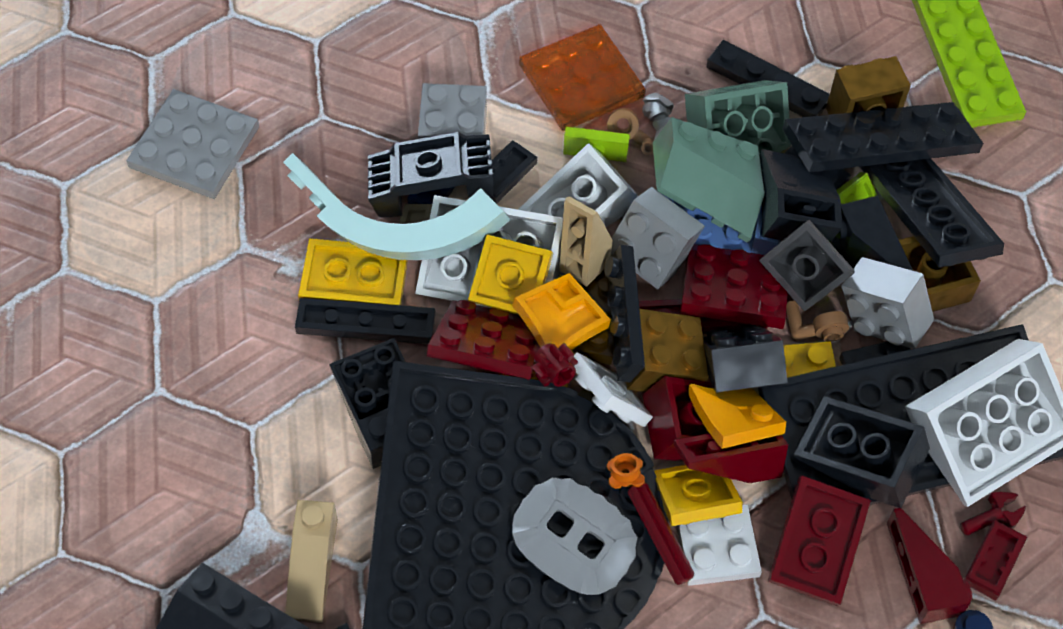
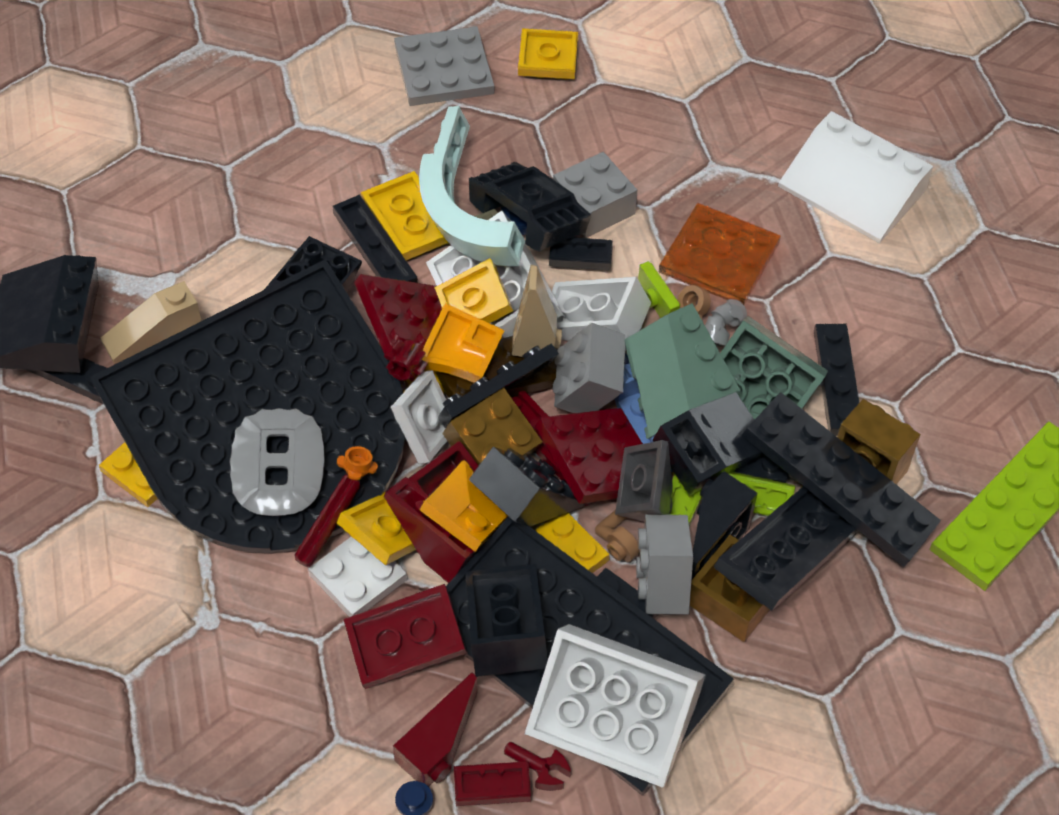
camera: 55 degrees right, 5 degrees down
none -> yellow plate [518,28,578,79]

